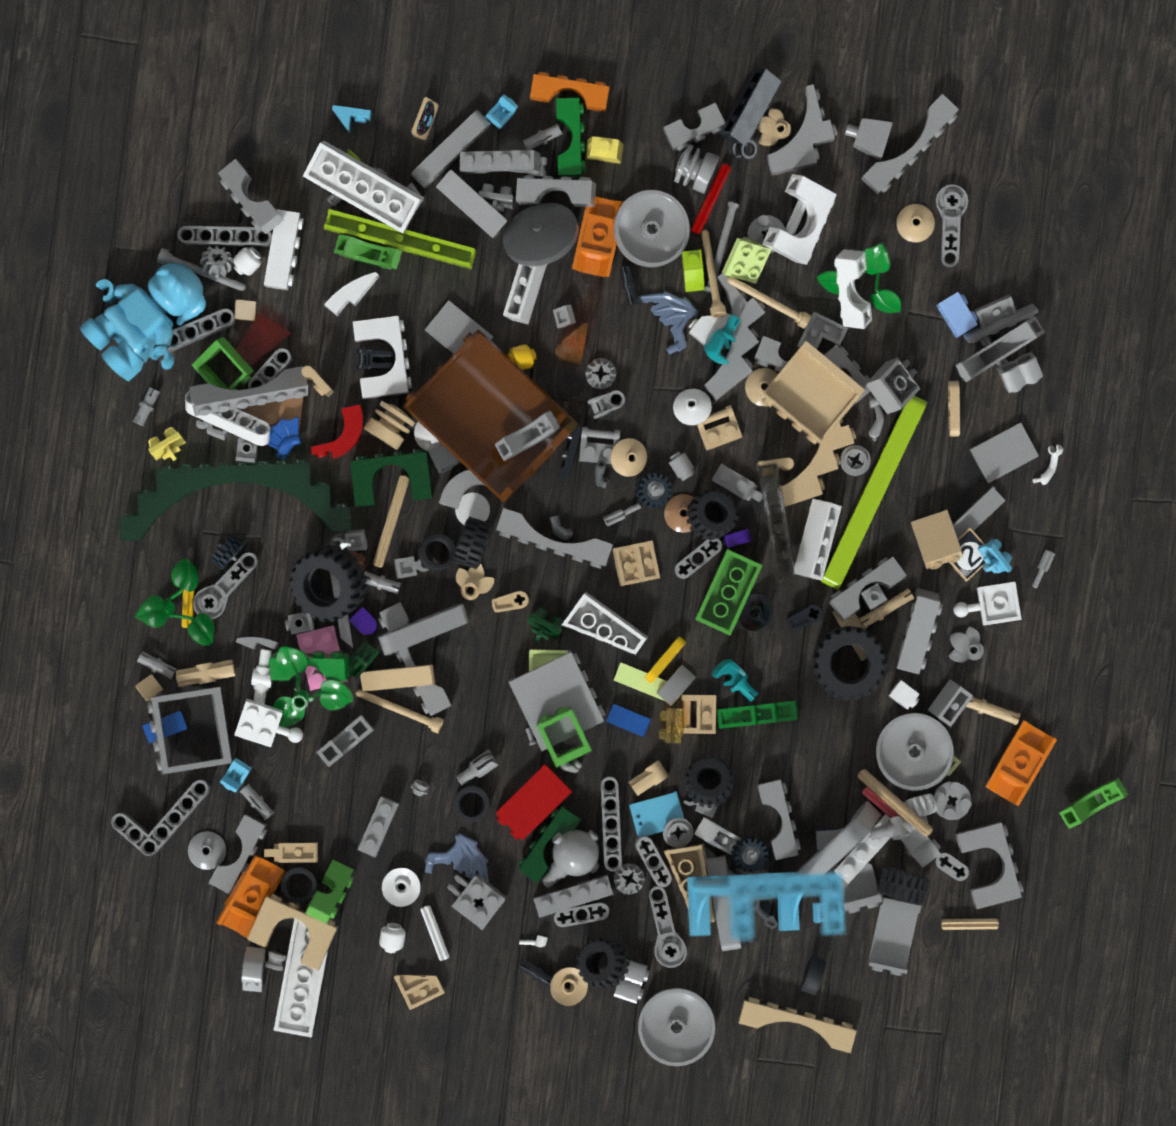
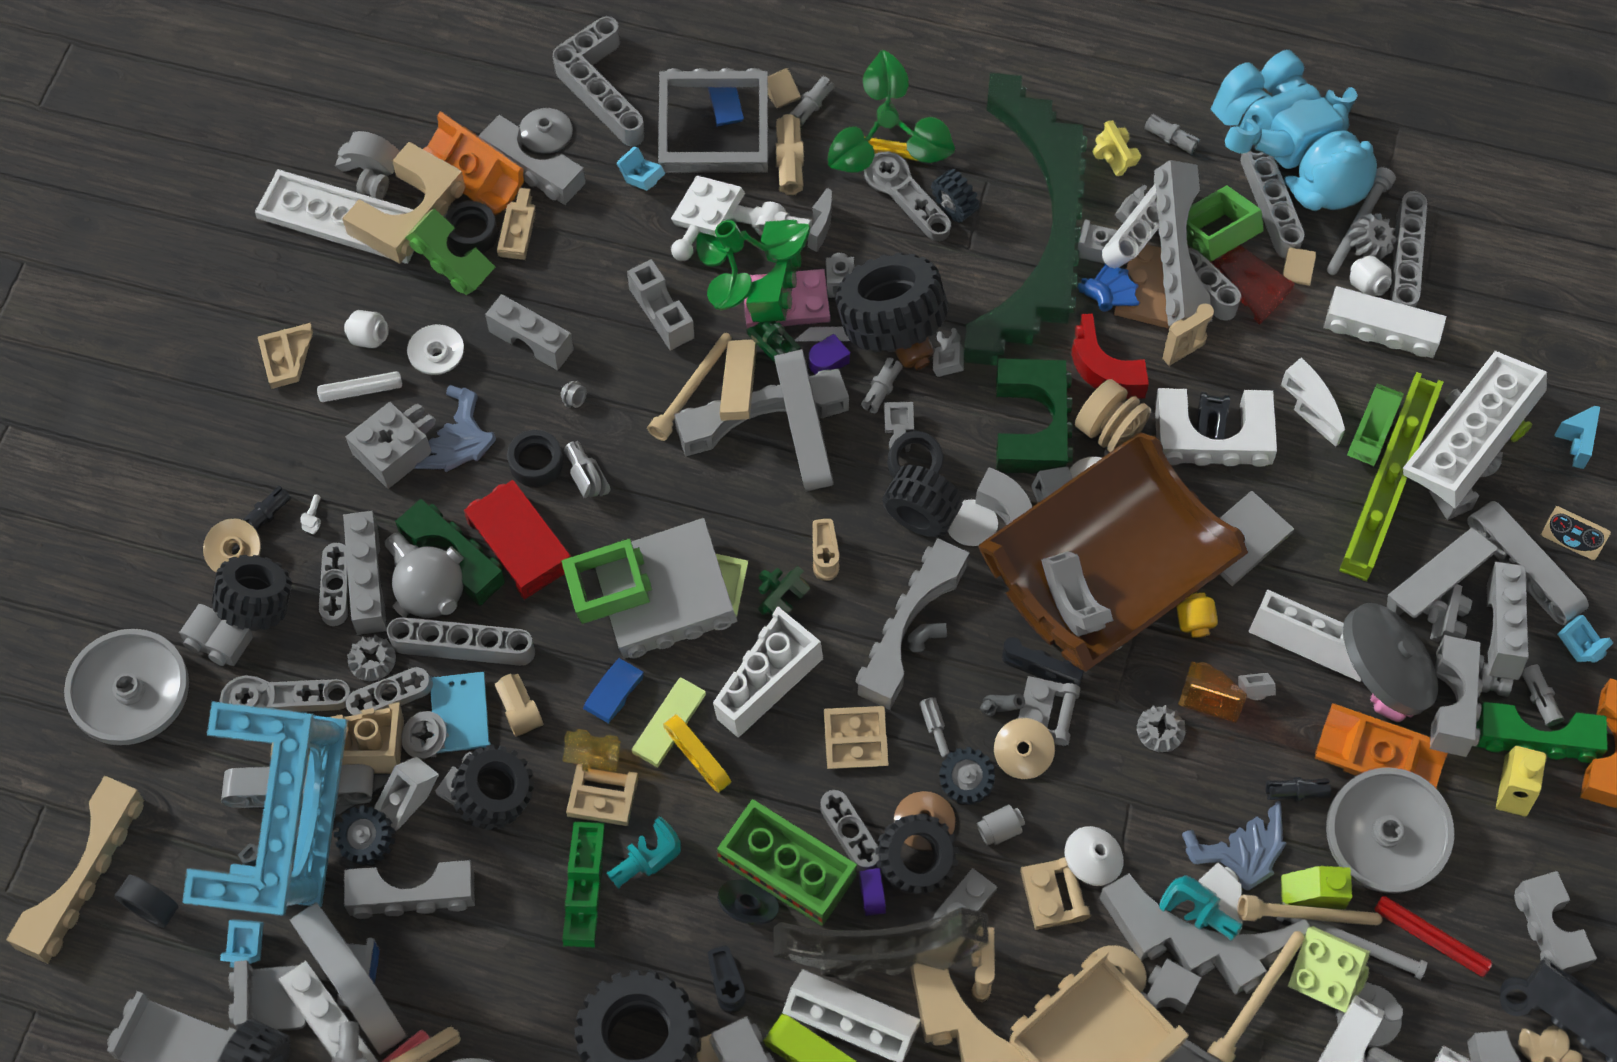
camera: 100 degrees right, 25 degrees down
light grey arch [218,159,284,234] -> none
light grey pin [240,784,274,820] -> none
tan axle [373,475,410,568] -> none
tan plate [456,564,494,600] -> none
light grey arm [553,754,582,773] -> none
light grey piece [587,391,625,419] -> none
light grey slope [657,665,696,706] -> none
light grey wheel [674,144,719,194] -> none

